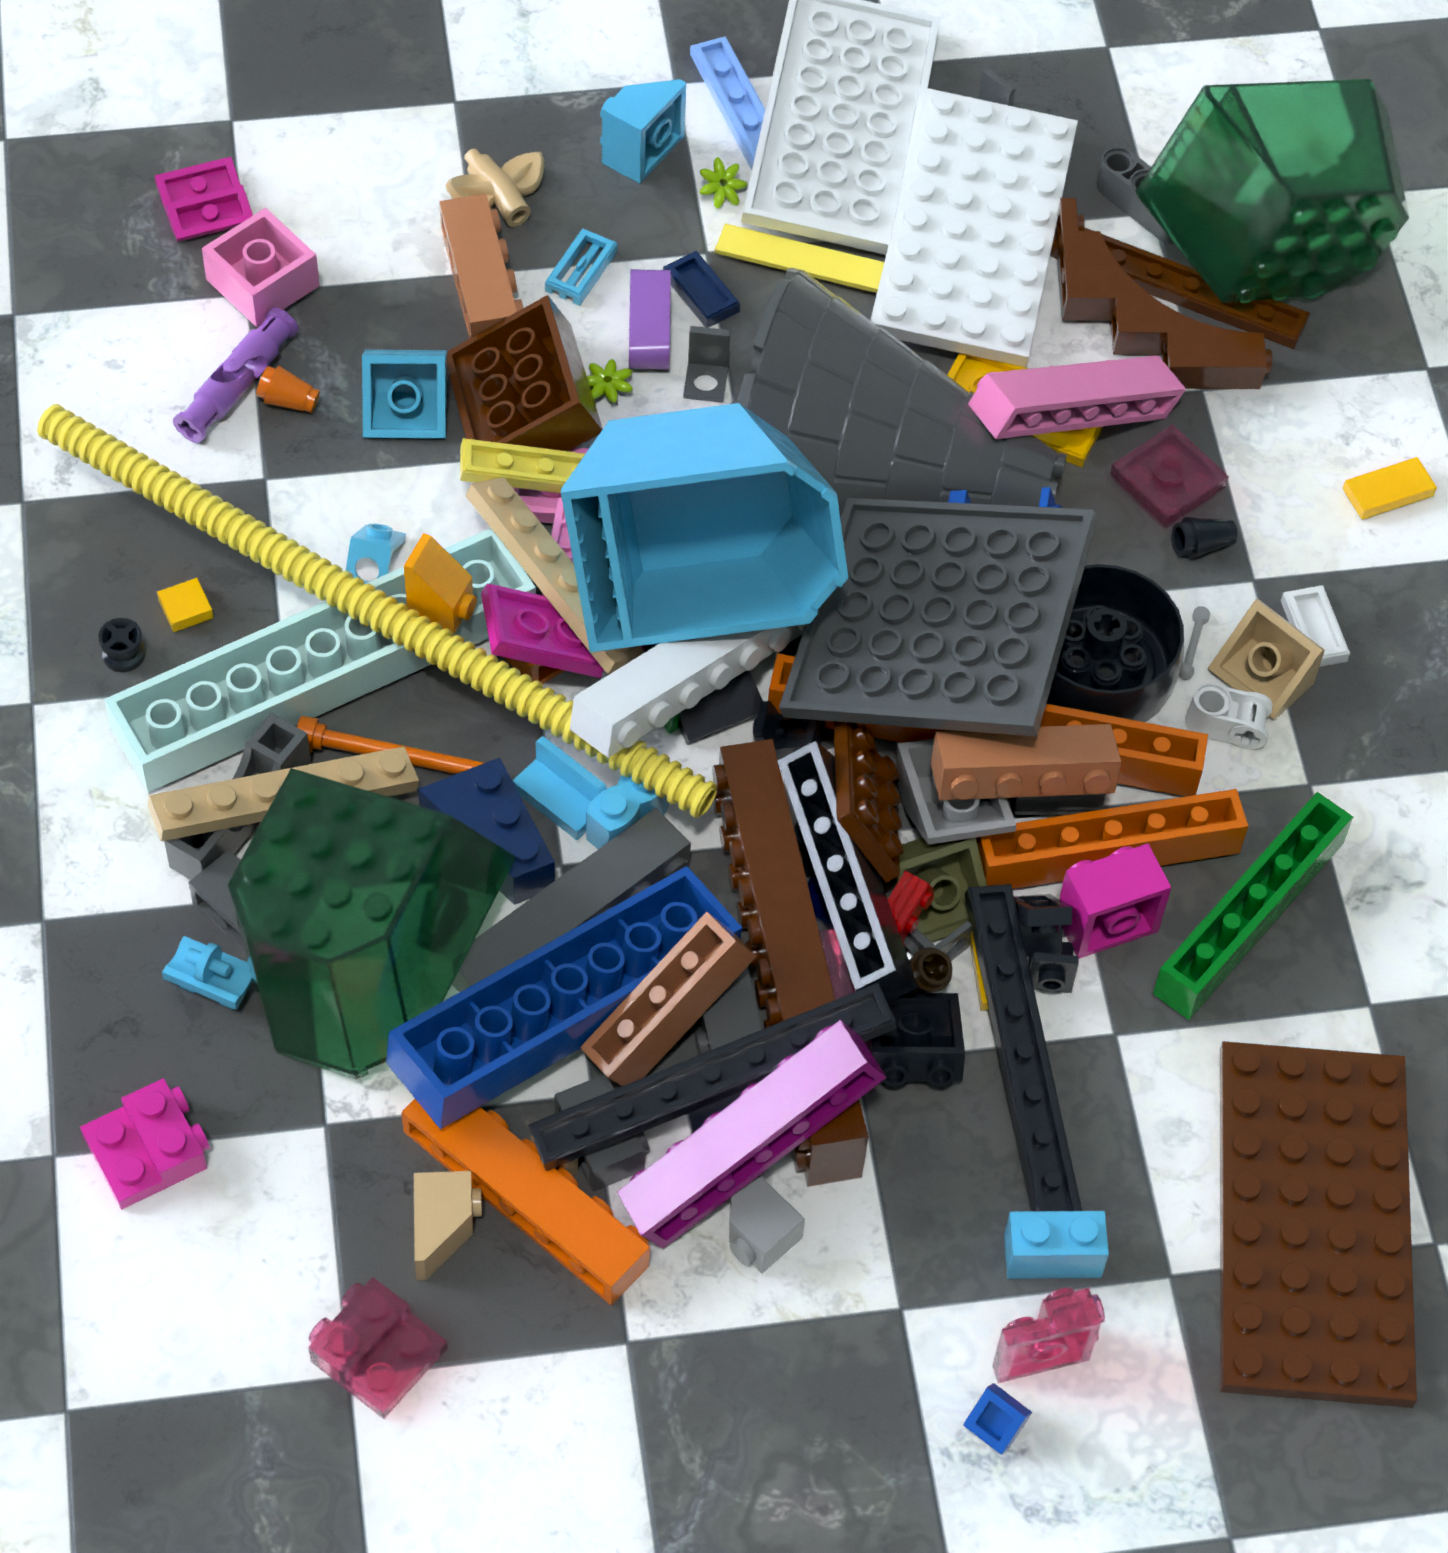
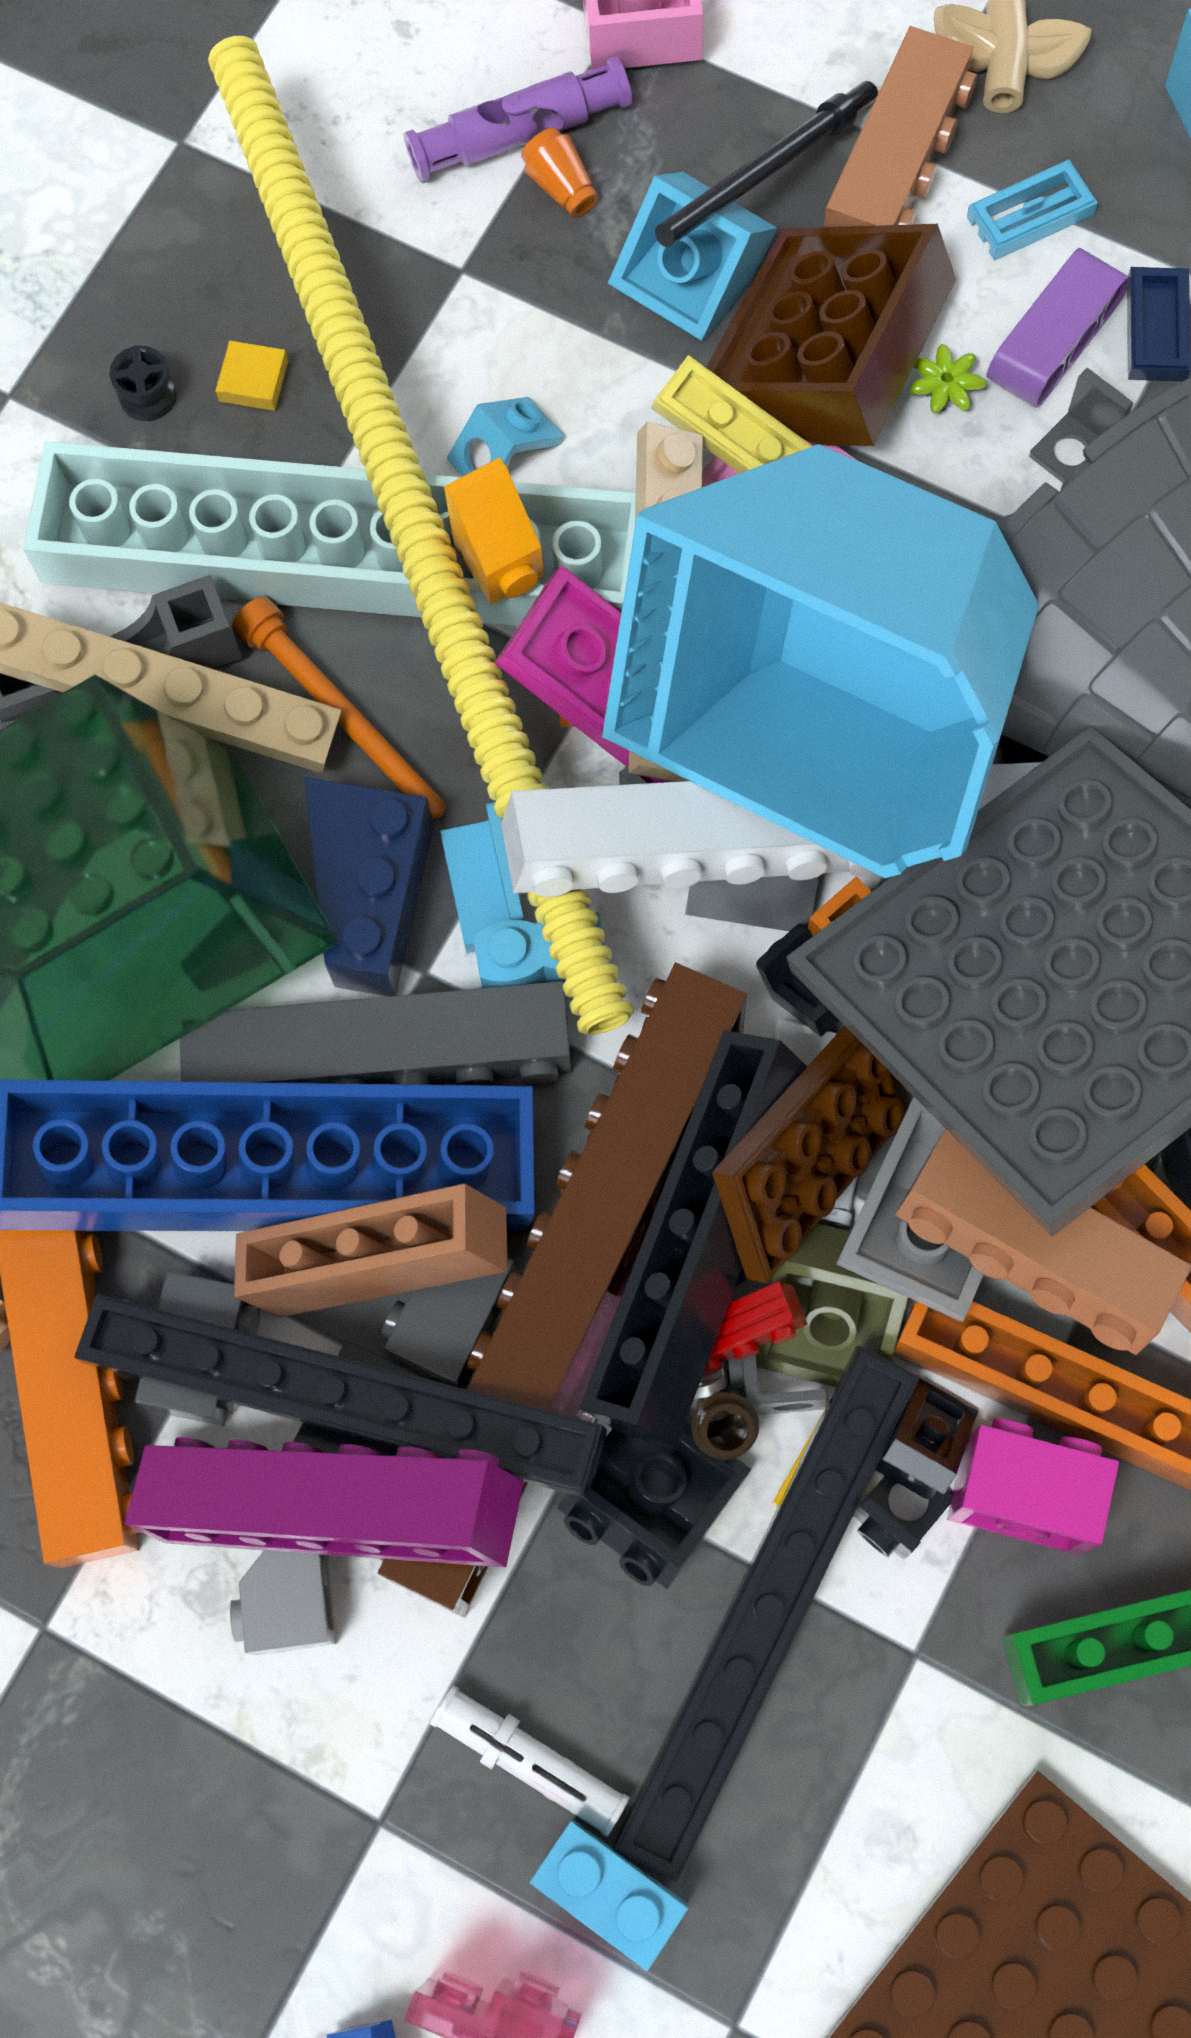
camera: 45 degrees right, 15 degrees up
none -> white pin [430,1685,630,1837]
none -> black bar [655,81,878,247]

